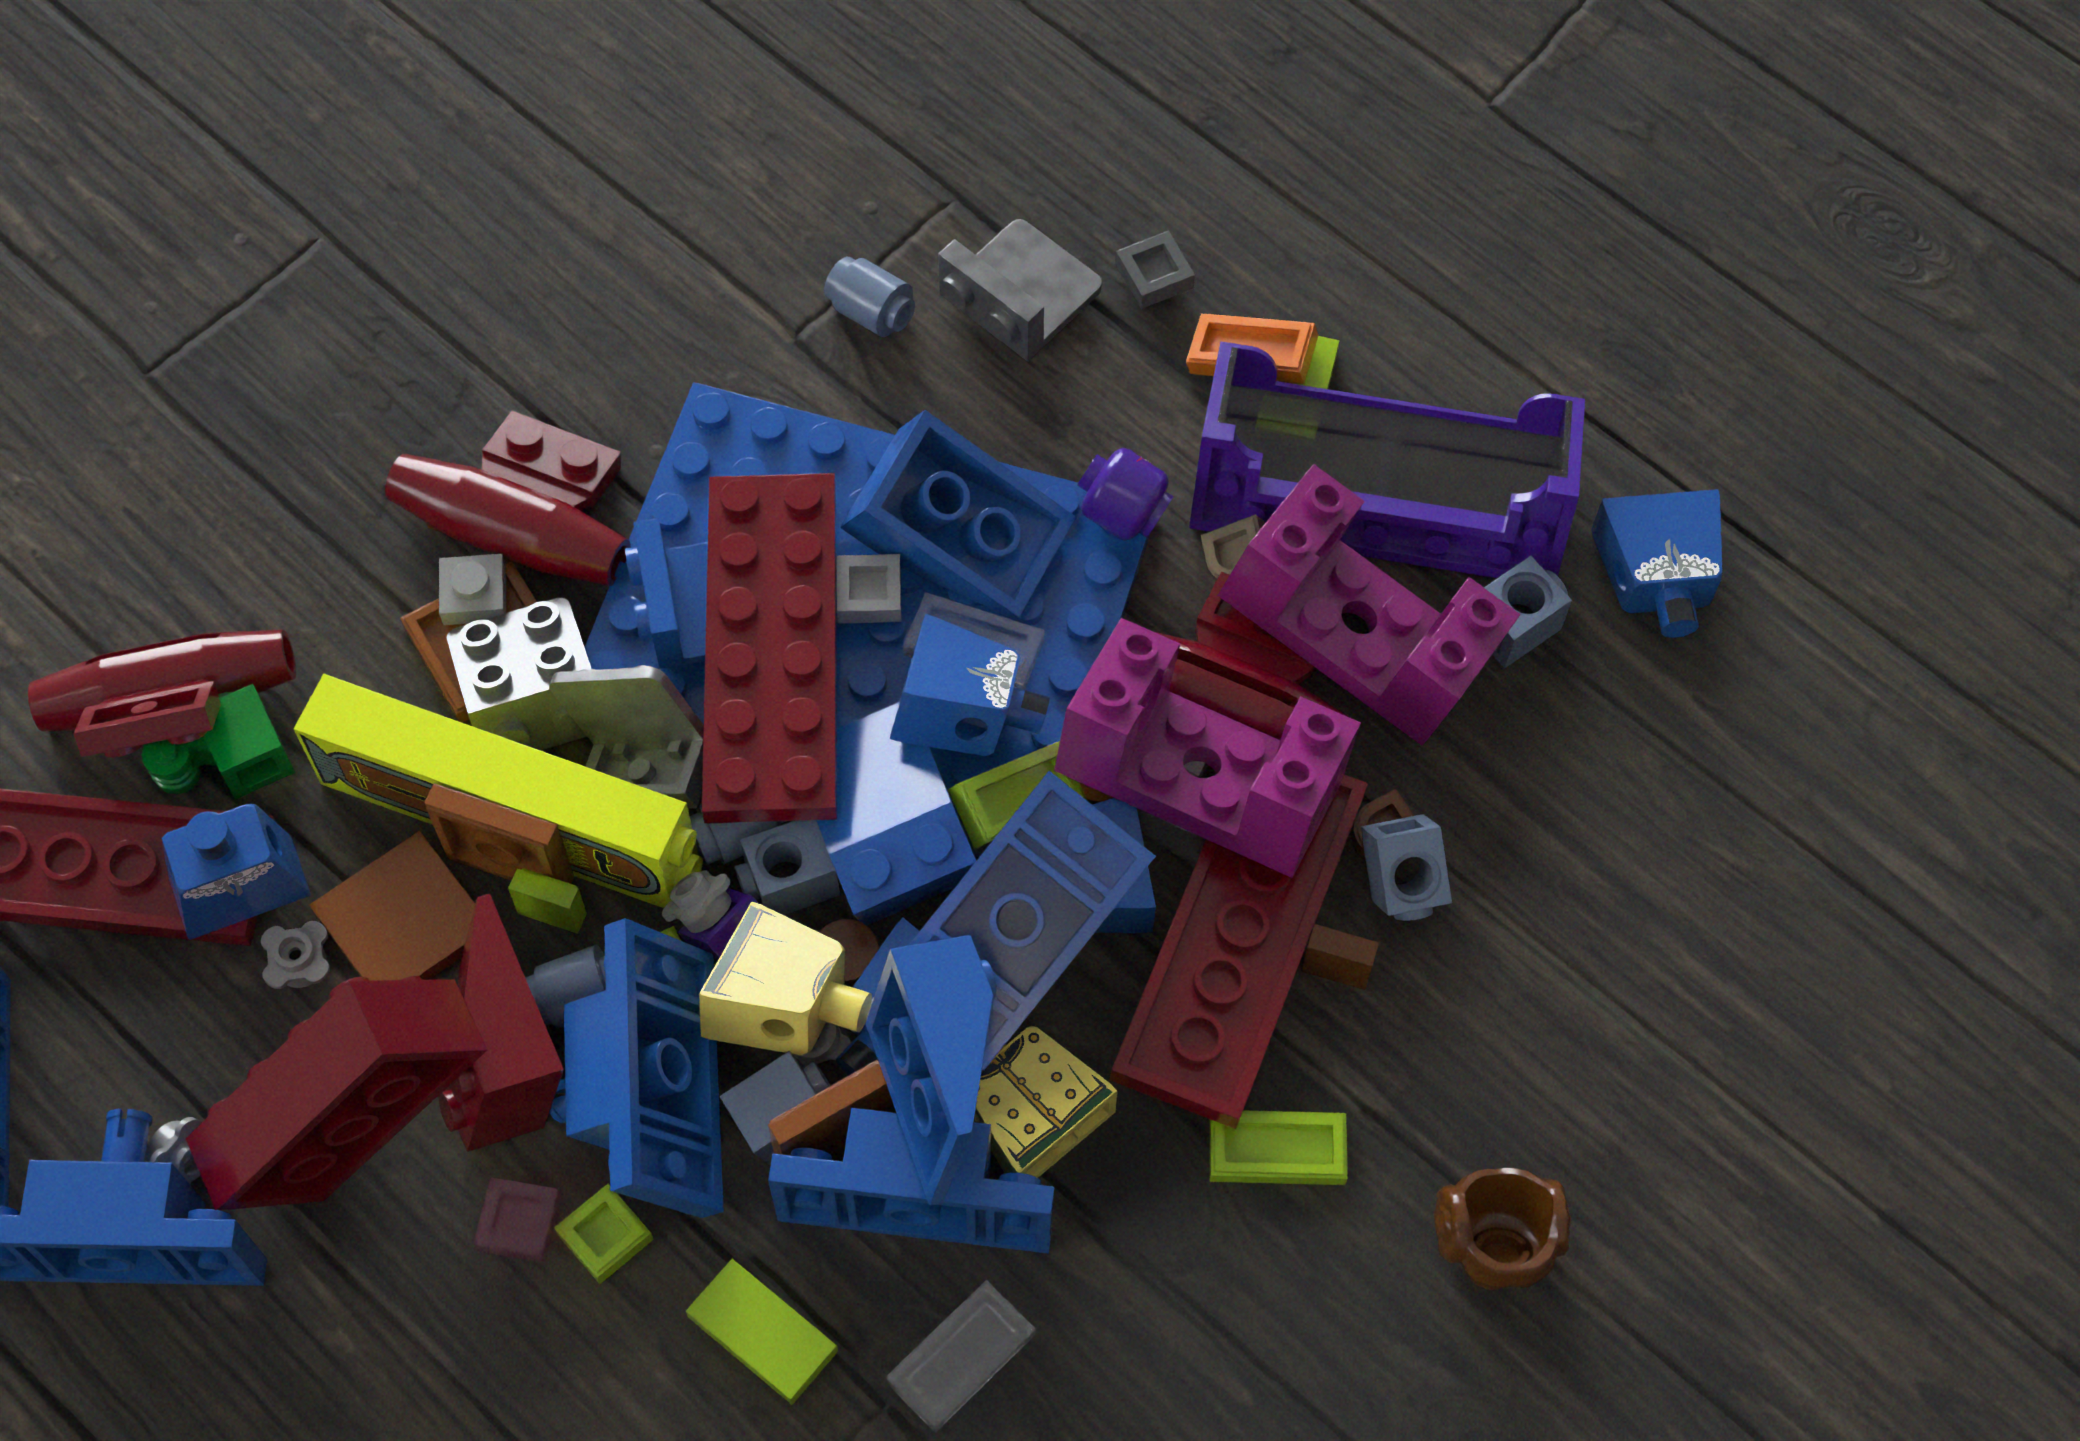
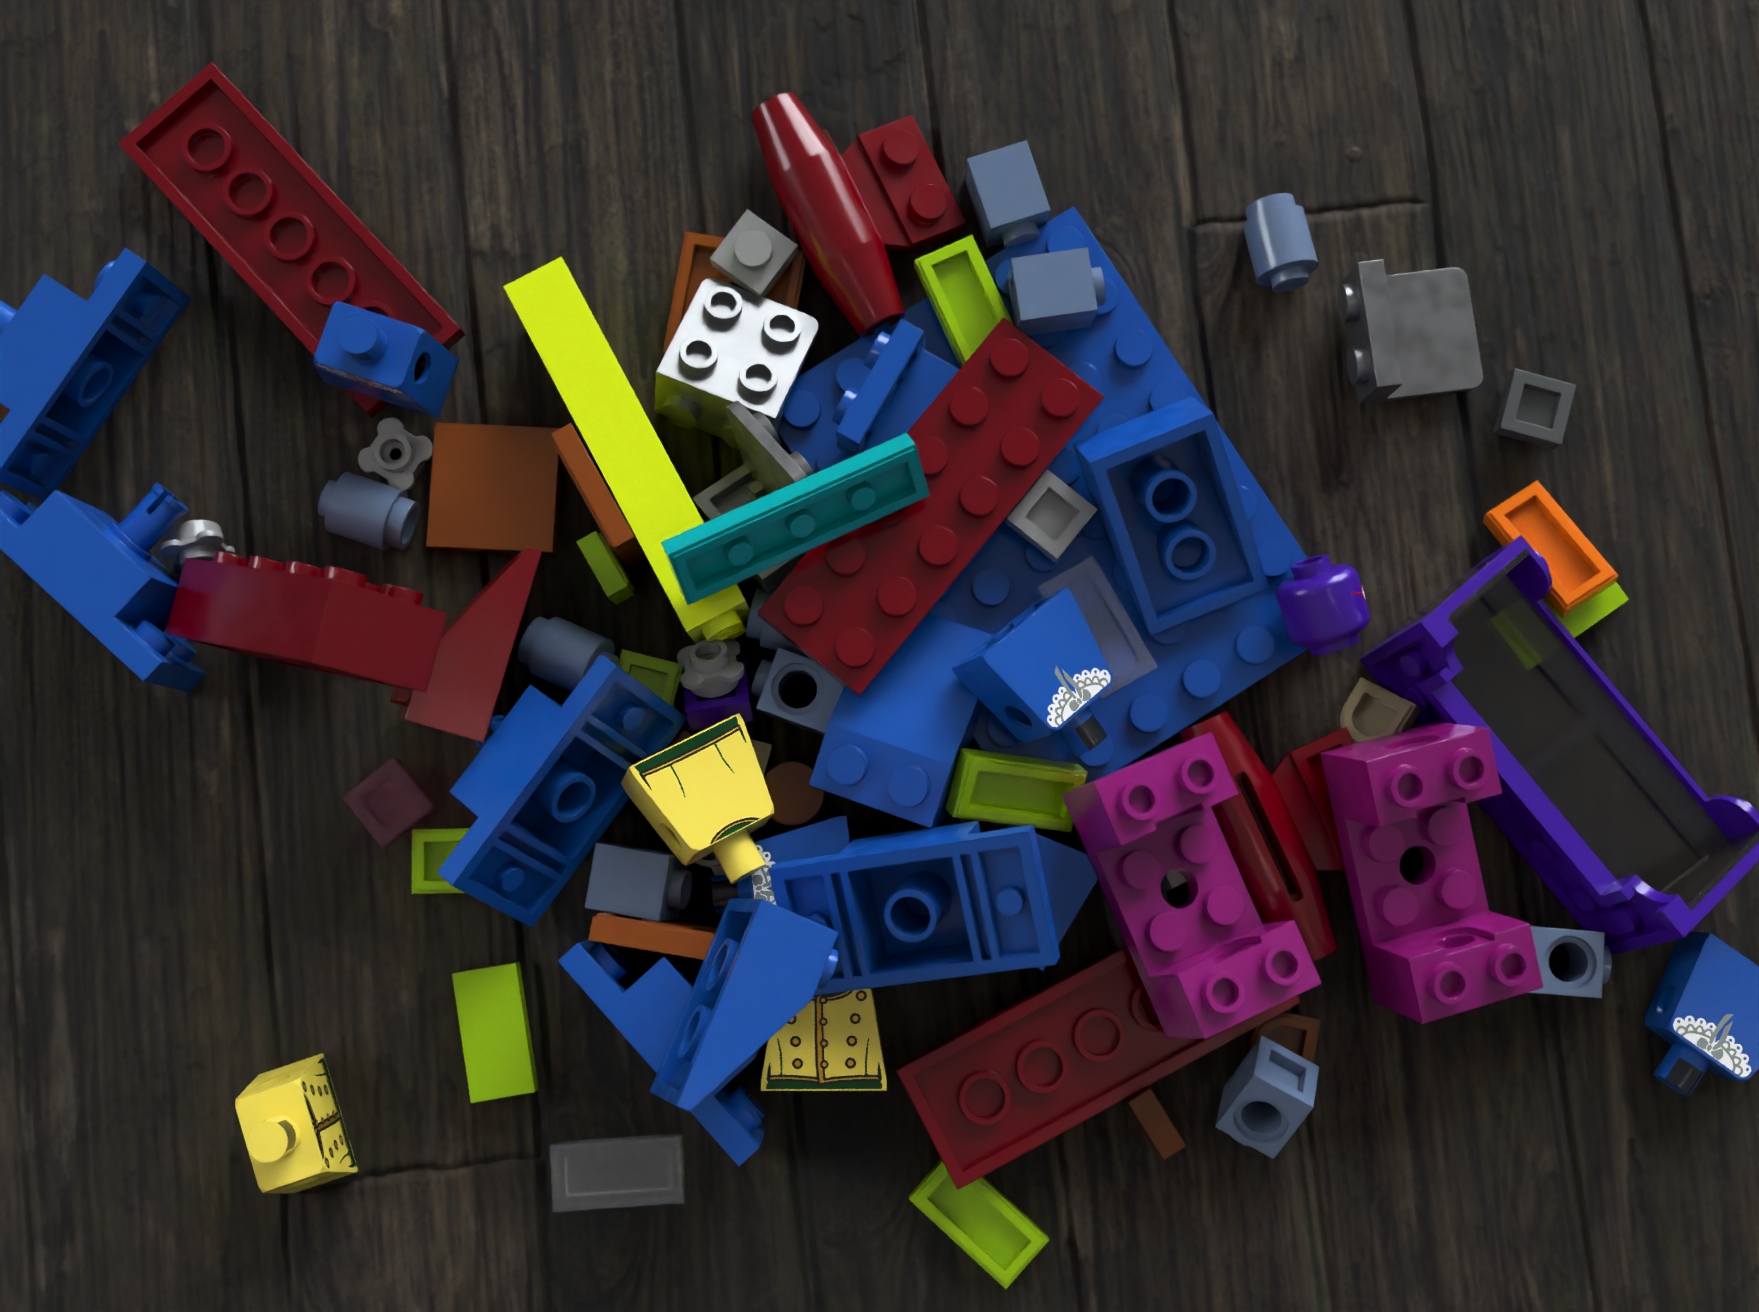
camera: 40 degrees right, 20 degrees up
dark red plate [28,630,296,758] -> none
green brick [141,684,295,800] -> none
none -> sand blue brick [318,472,420,551]
none -> teal tile [661,433,930,605]
none -> lime tile [914,235,1014,368]
none -> sand blue brick [964,140,1051,248]
none -> sand blue brick [1007,247,1106,336]

